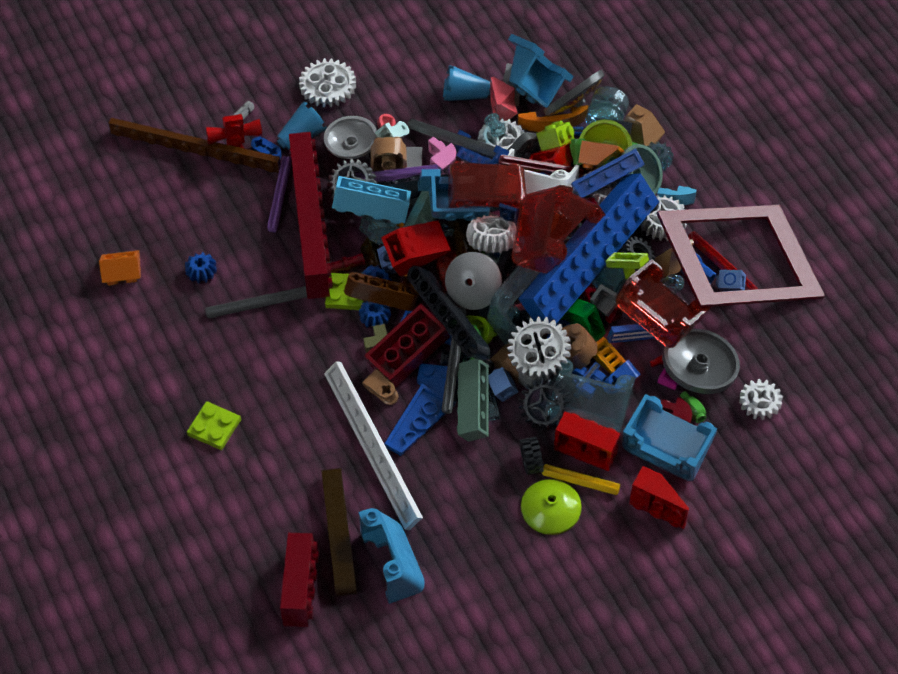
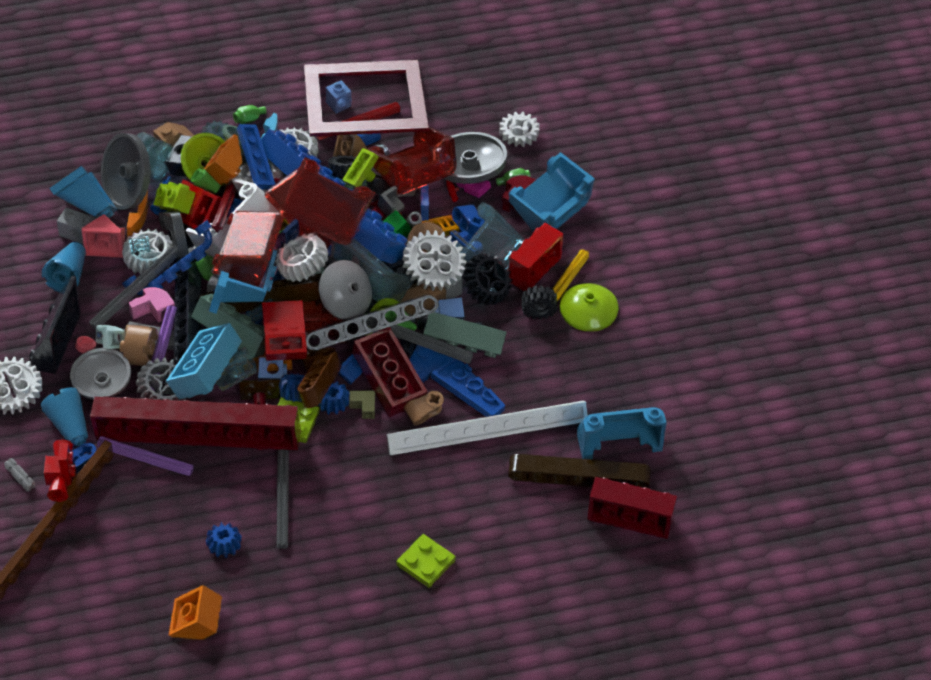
camera: 80 degrees left, 5 degrees down
red slope [629,466,689,529] -> none
medium blue brick [716,270,746,292] -> none
none -> black slope [29,276,81,374]
none -> bright green plant [233,105,267,124]
none -> medium blue brick [326,80,351,114]
none -> light grey pin [407,212,422,228]

